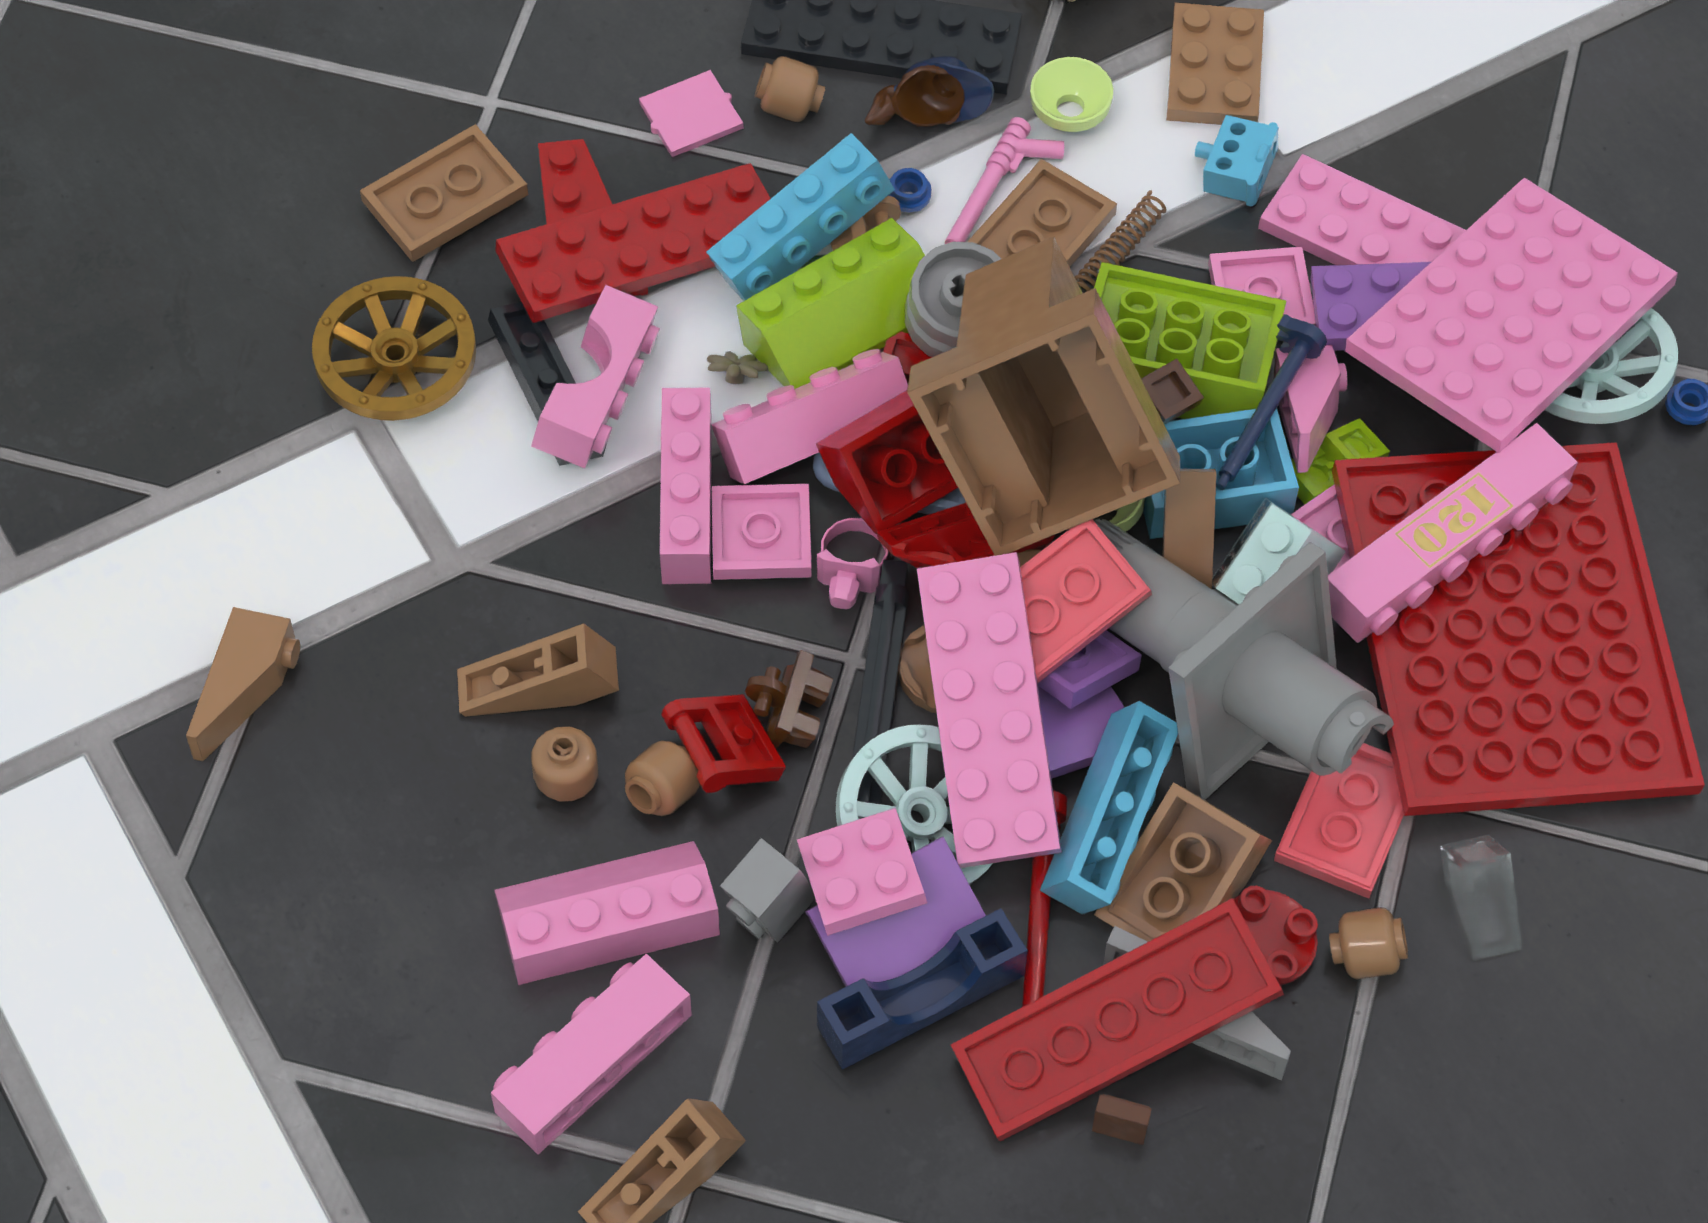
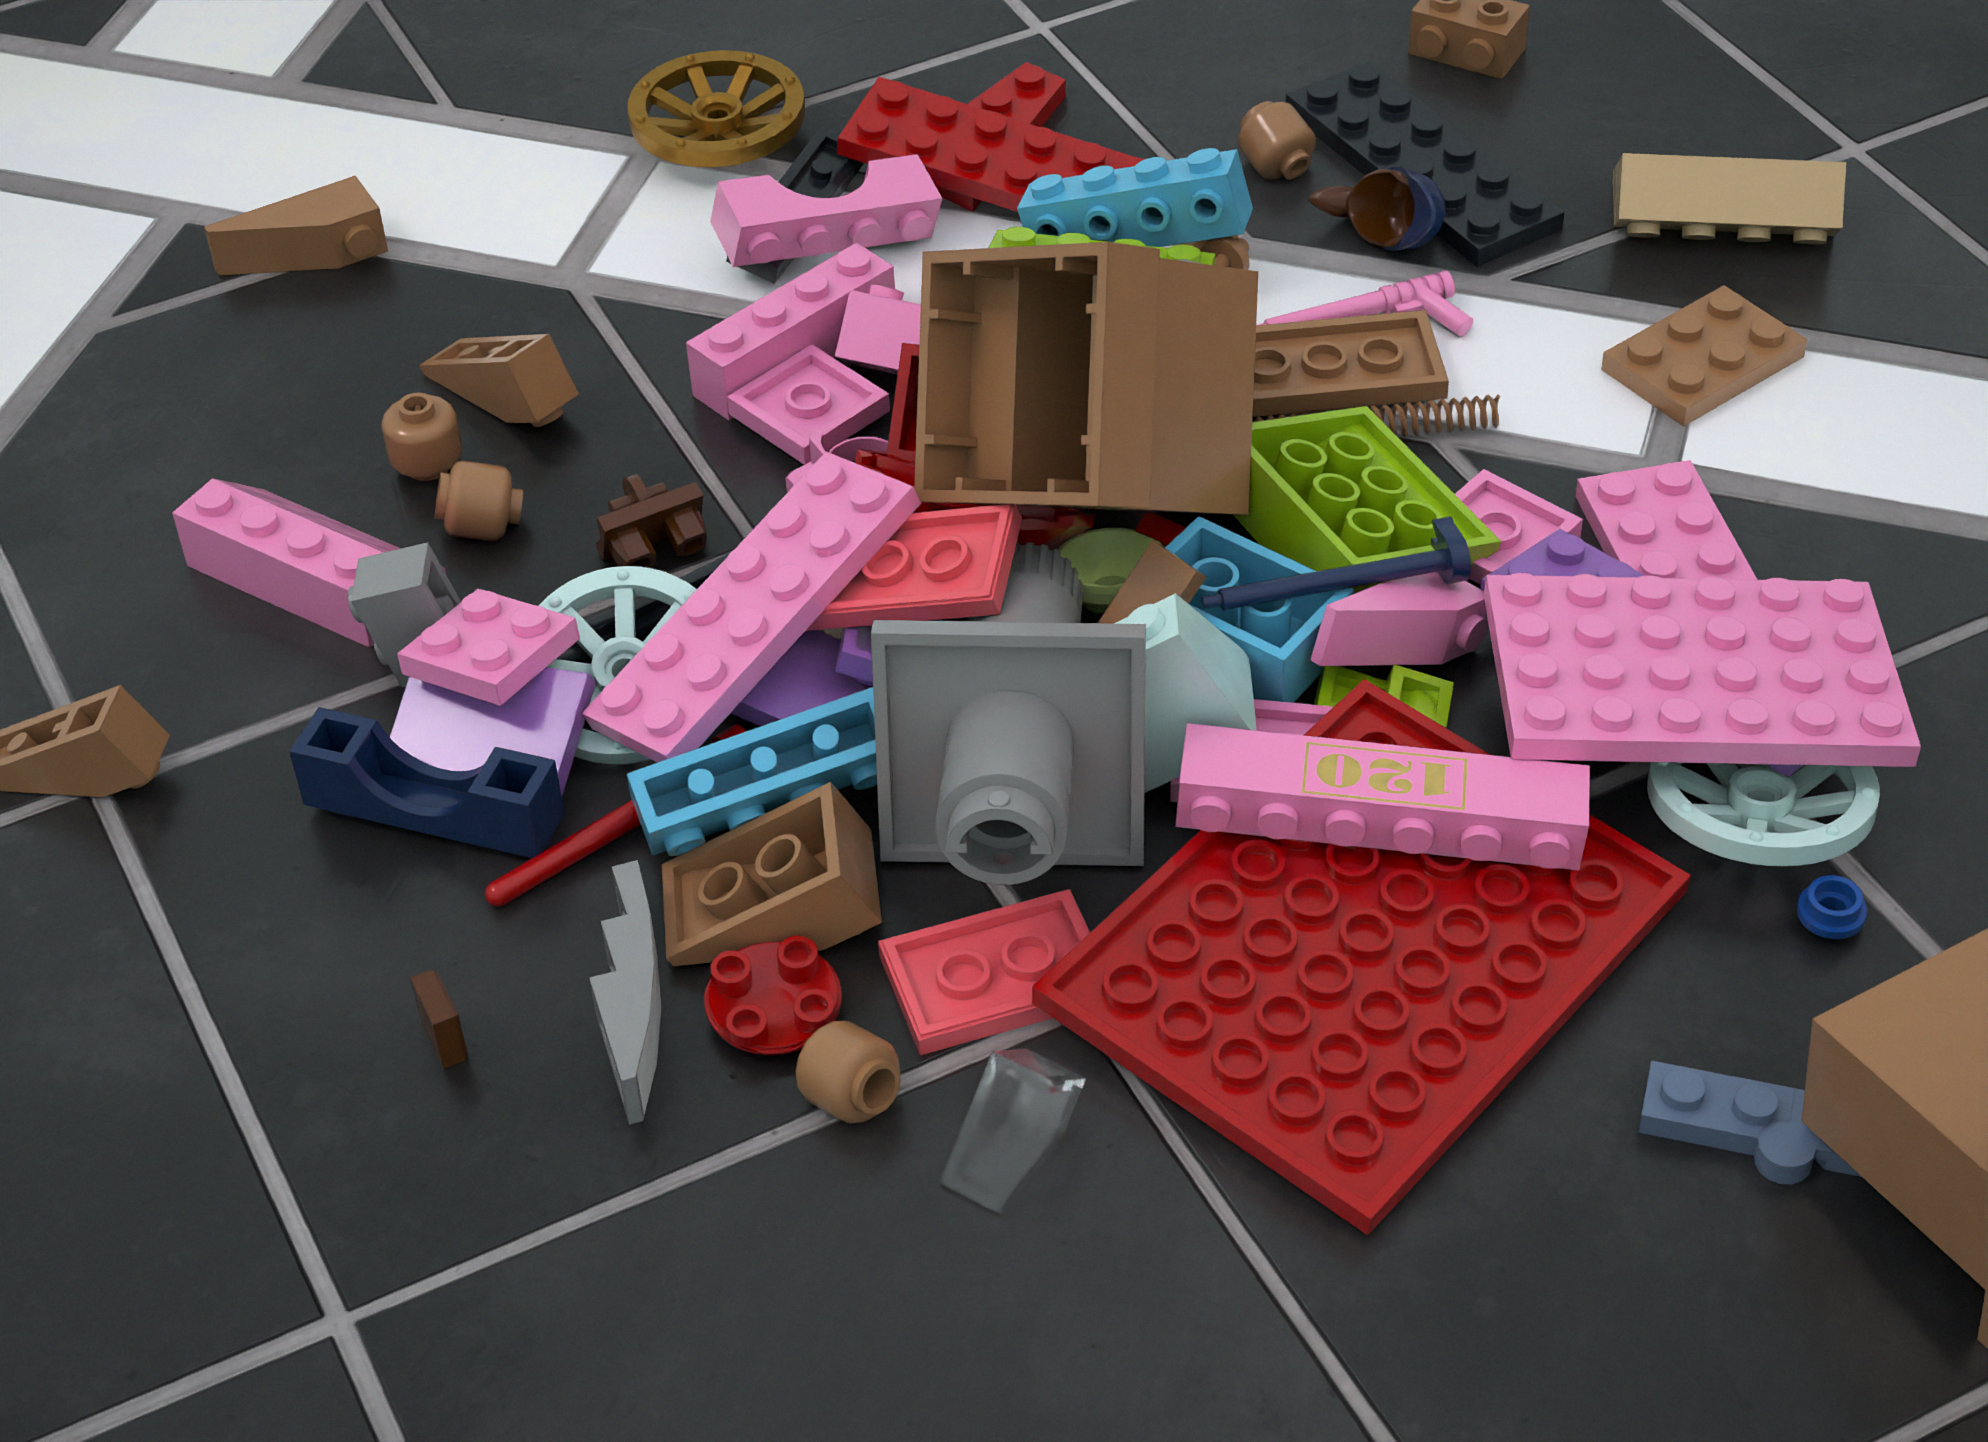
camera: 50 degrees right, 15 degrees down
medium nougat plate [360,124,528,262] -> none
bright pink brick [491,954,692,1155] -> none
bright pink piece [639,70,744,157] -> none
red plate [661,694,786,793] -> none
blue plate [888,168,932,213] -> none
red plate [951,898,1284,1142] -> none
yellowish green piece [1030,57,1113,132] -> none
reddish brown tile [1141,359,1204,425] -> none
medium azure piece [1195,115,1279,207] -> none

